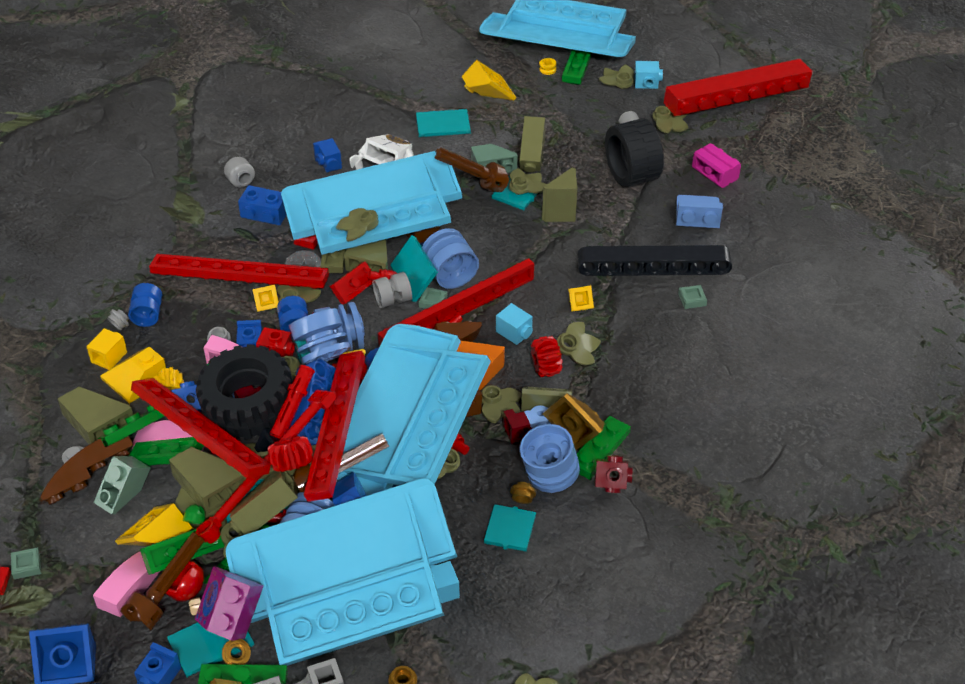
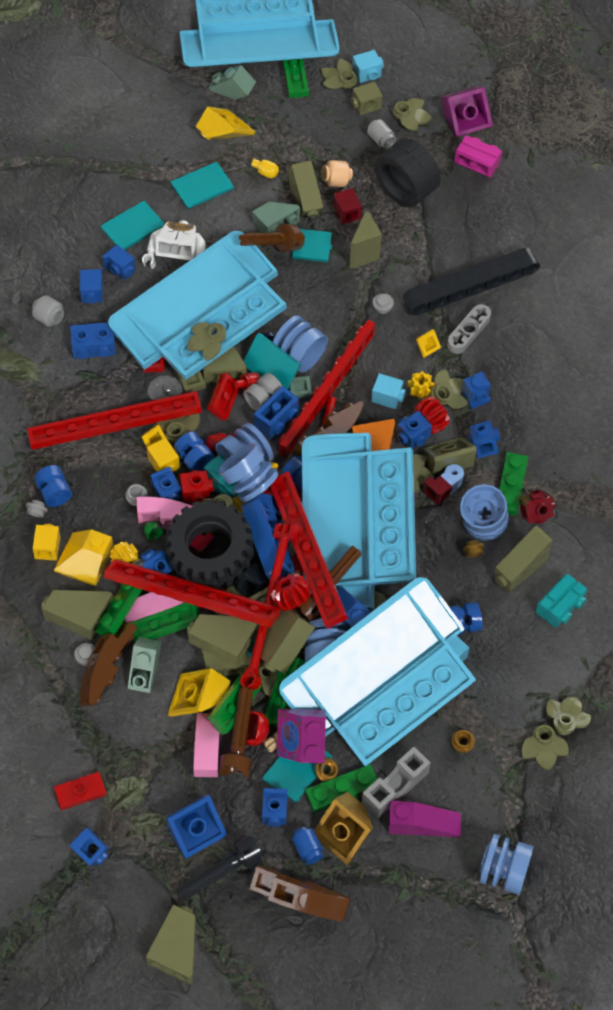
camera: 25 degrees left, 15 degrees up
sand green tile [11,547,41,579] -> none
green hinge [183,504,205,525] -> none
red pin [269,365,315,439] -> none
teal piece [484,504,536,552] -> none
olive plate [509,168,547,195] -> none
yellow bush [539,58,556,75] -> none
pearl gold slope [543,393,605,450] -> none
red brick [663,59,813,116] -> none
medium blue bracket [676,195,723,228] -> none
sand green tile [678,285,707,309] -> none
none -> blue brick [80,269,103,304]
none -> teal piece [100,201,165,250]
none -> yellow brick [147,438,180,473]
none -> sand green slope [208,65,256,100]
none -> yellow cylinder [251,159,279,178]
none -> blue brick [254,386,299,440]
none -> light nougat head [321,160,353,187]
none -> dark red brick [333,188,362,225]
none -> olive brick [351,82,383,115]
none -> light grey plate [373,294,394,314]
none -> blue brick [397,411,432,449]
none -> yellow gear [408,371,435,399]
none -> magenta slope [440,86,493,137]
none -> light grey beam [447,304,491,354]
none -> blue wheel [449,602,483,635]
none -> blue brick [461,372,491,409]
none -> blue brick [468,420,500,459]
none -> olive slope [494,525,553,592]
none -> teal brick [536,574,587,628]

